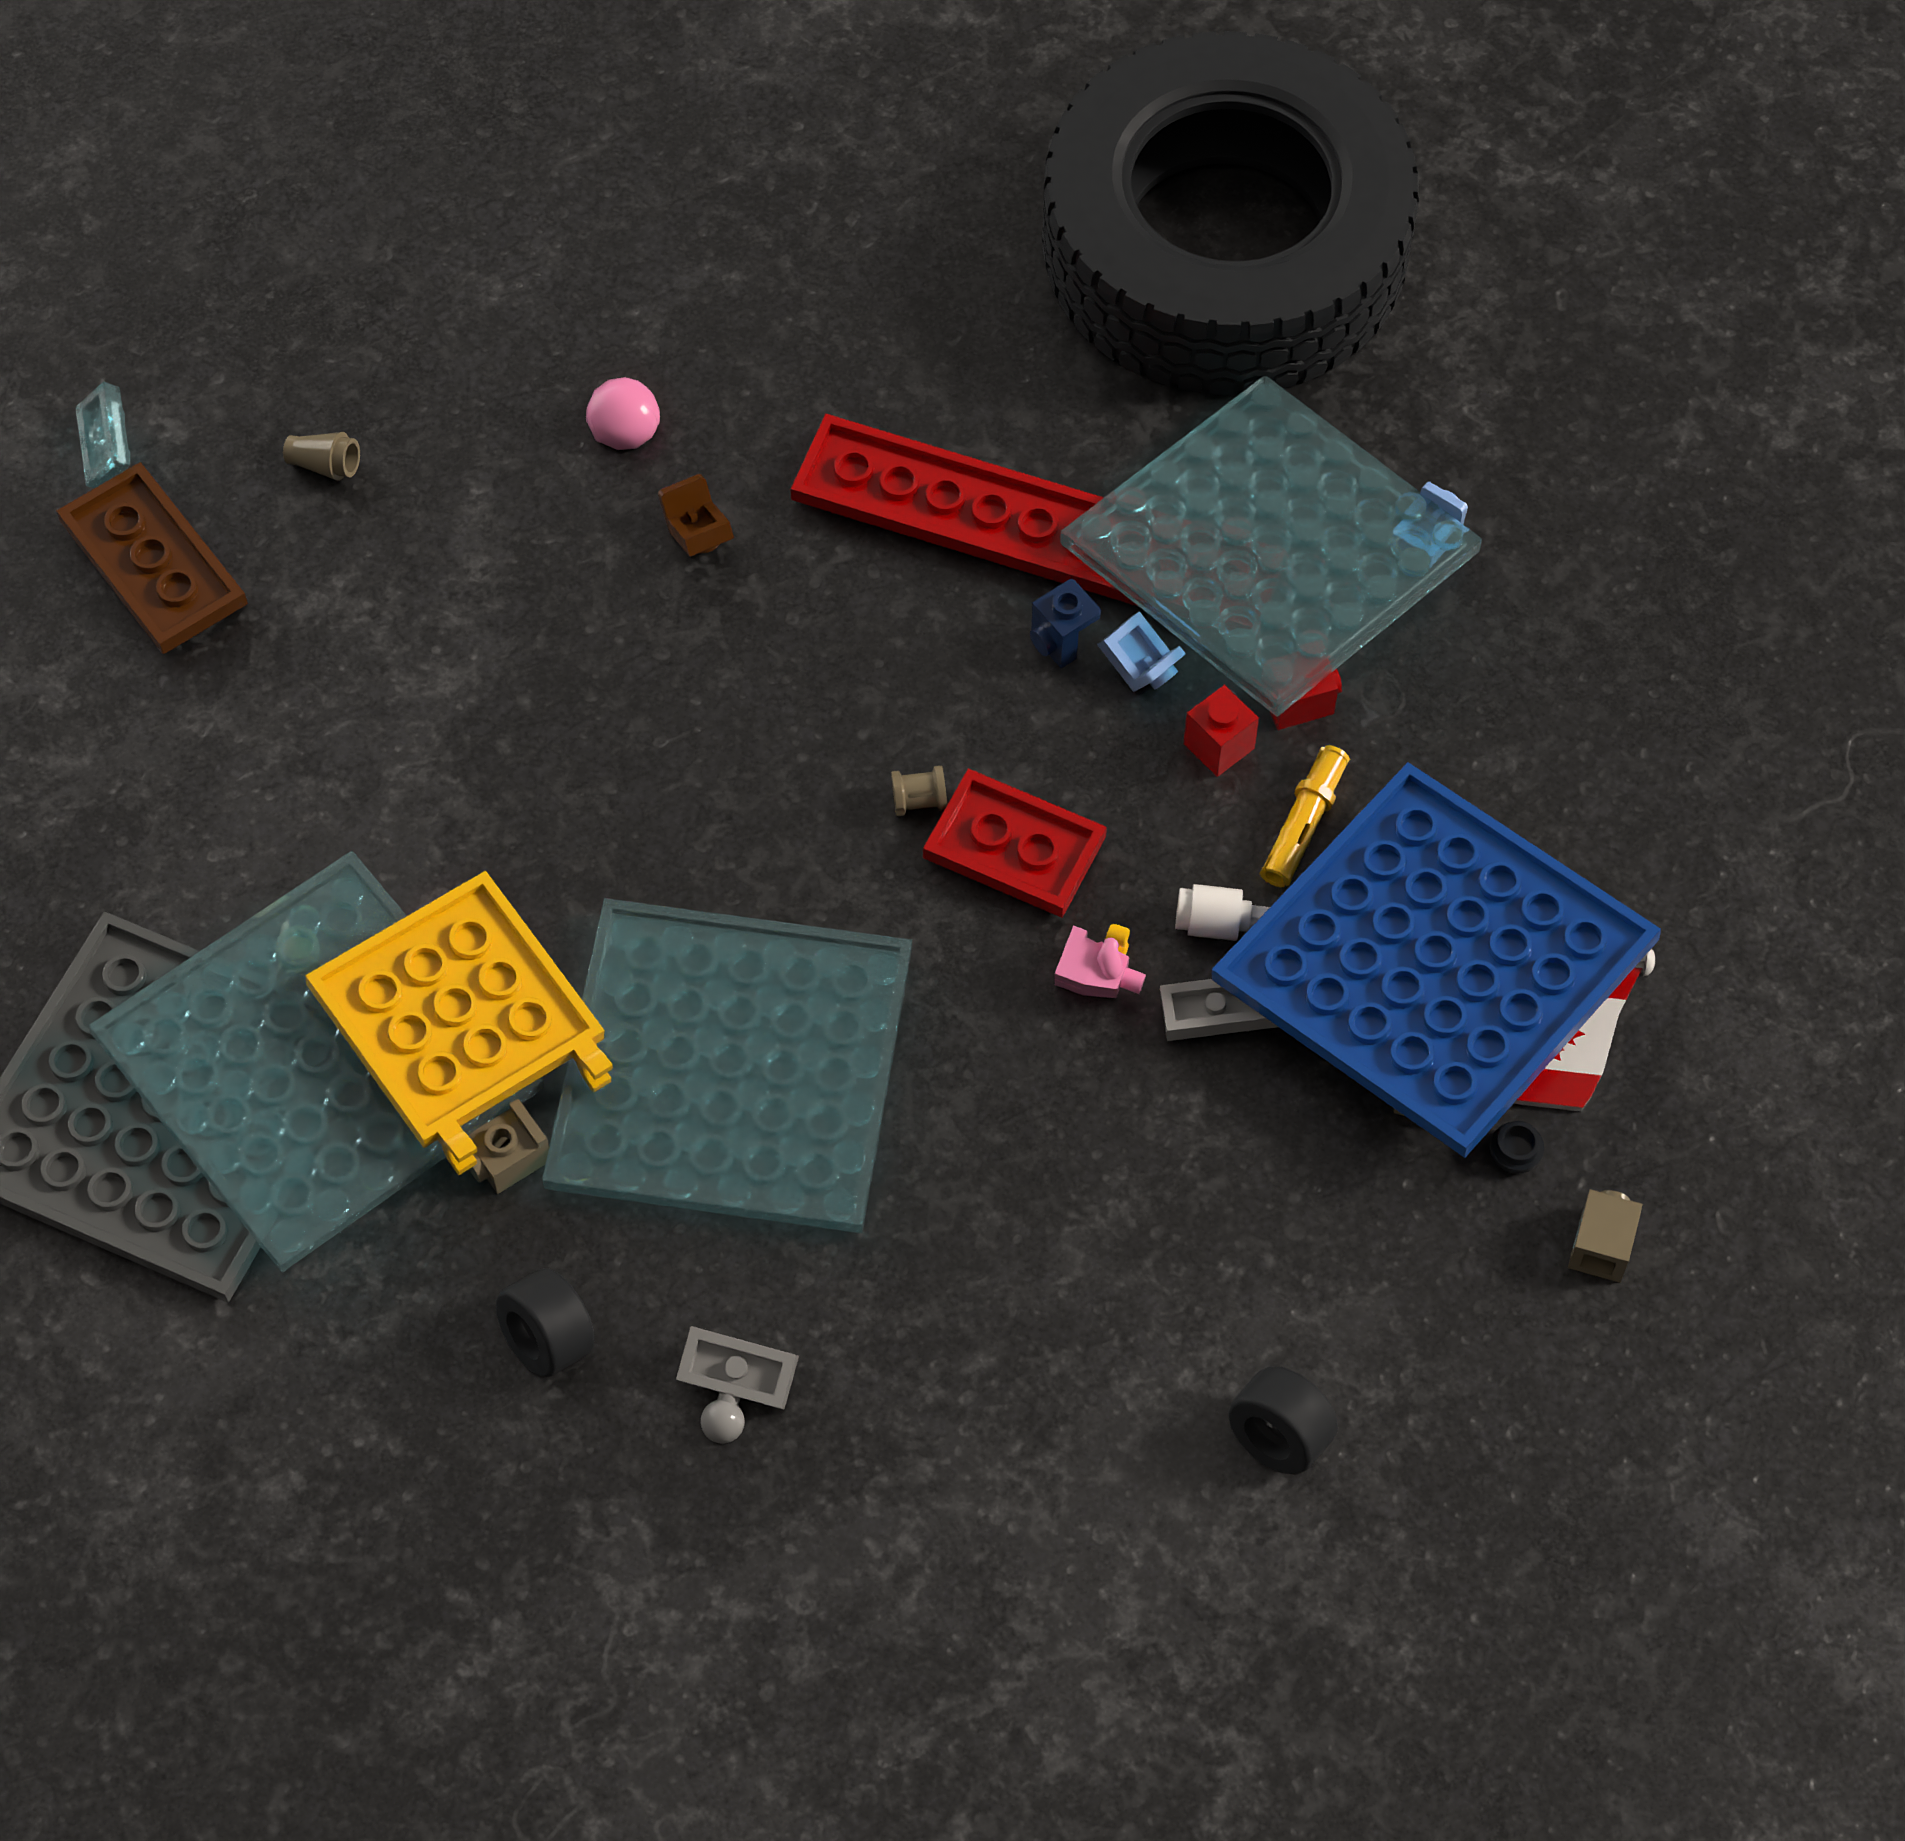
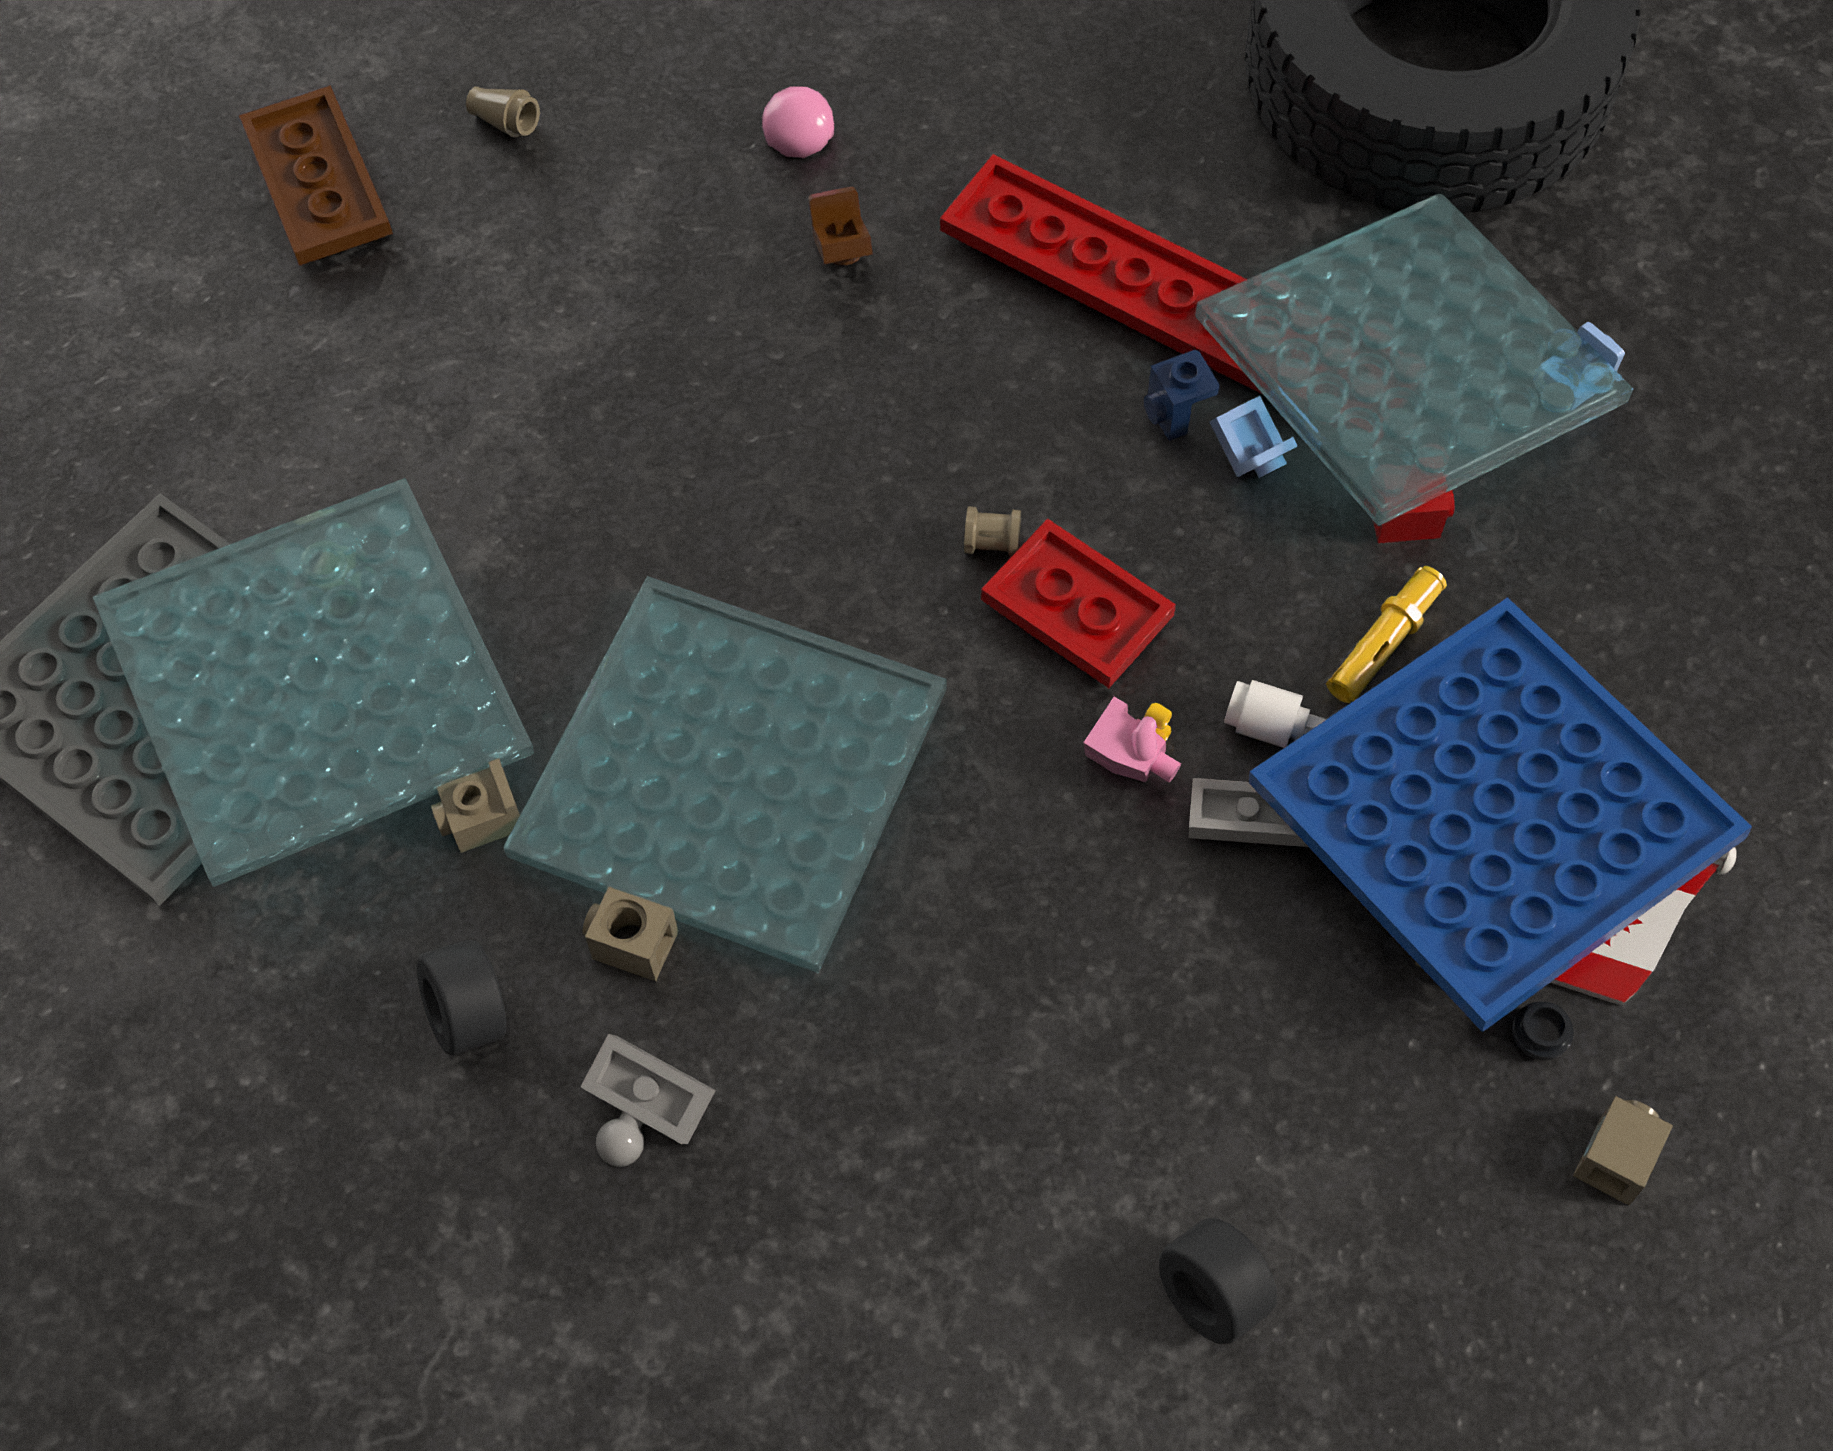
camera: 15 degrees right, 0 degrees up
clear light blue plate [76,381,131,488] -> none
yellow plate [305,871,613,1175] -> none
red brick [1183,684,1259,777] -> none
none -> dark tan brick [583,887,679,982]

